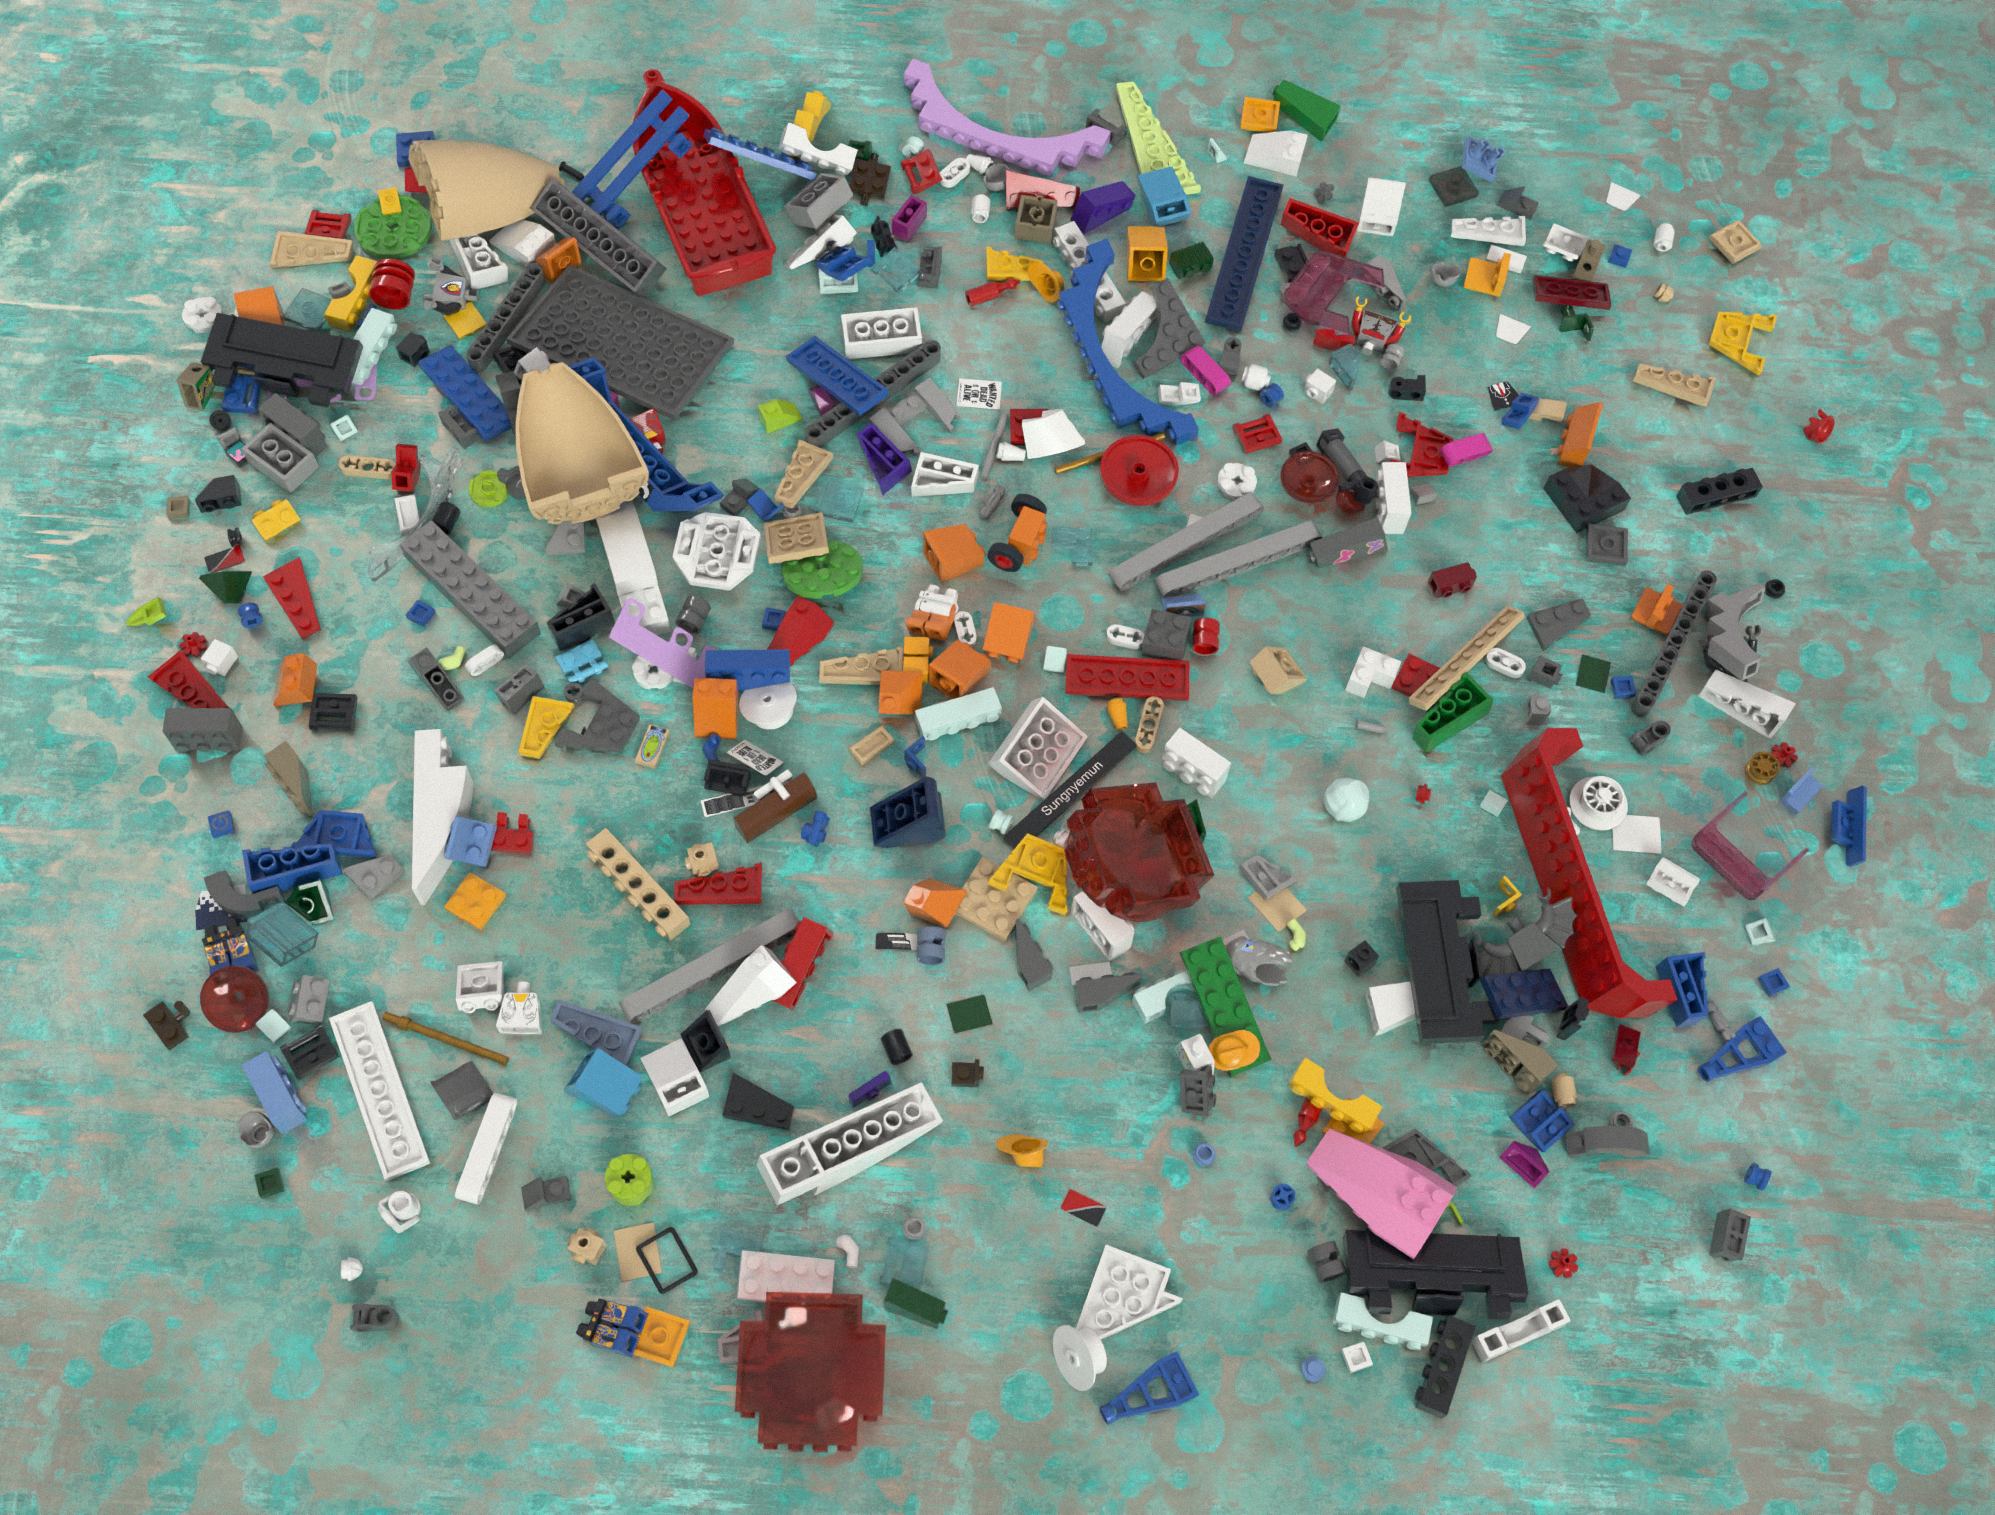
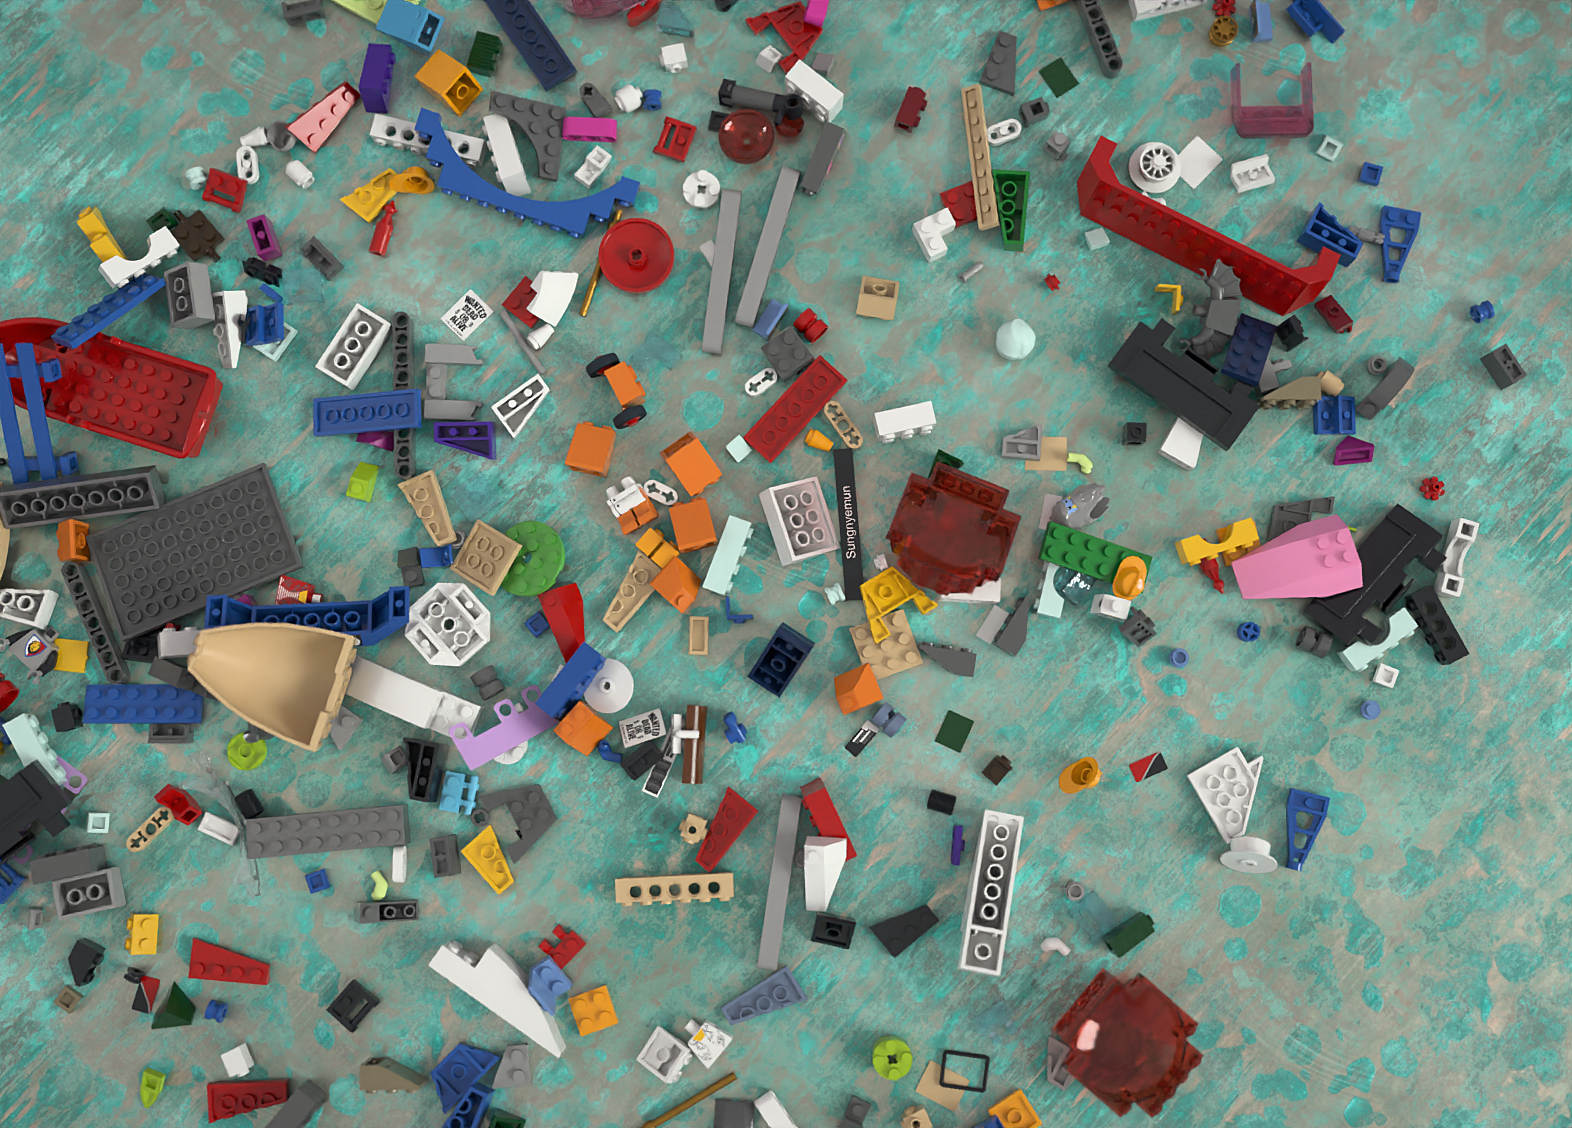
camera: 45 degrees left, 20 degrees up
red plant [179,632,207,657] -> none
black tile [209,410,231,431] -> none
tile [225,440,247,467] -> none
orange slope [273,653,317,707] -> none
white slope [489,219,556,268] -> none
dark azure slope [563,1048,643,1117] -> none
tile [635,724,670,769] -> none
white slope [640,1039,709,1117] -> none
white plate [737,1250,835,1309] -> none
lavender arch [904,59,1111,177] -> none
light grey axle [979,485,1005,519] -> none
dark tan brick [1015,195,1058,244] -> none
black plate [1282,313,1302,331] -> none
blue plate [1610,676,1637,699] -> none
dark grey piece [1629,720,1671,757] -> none

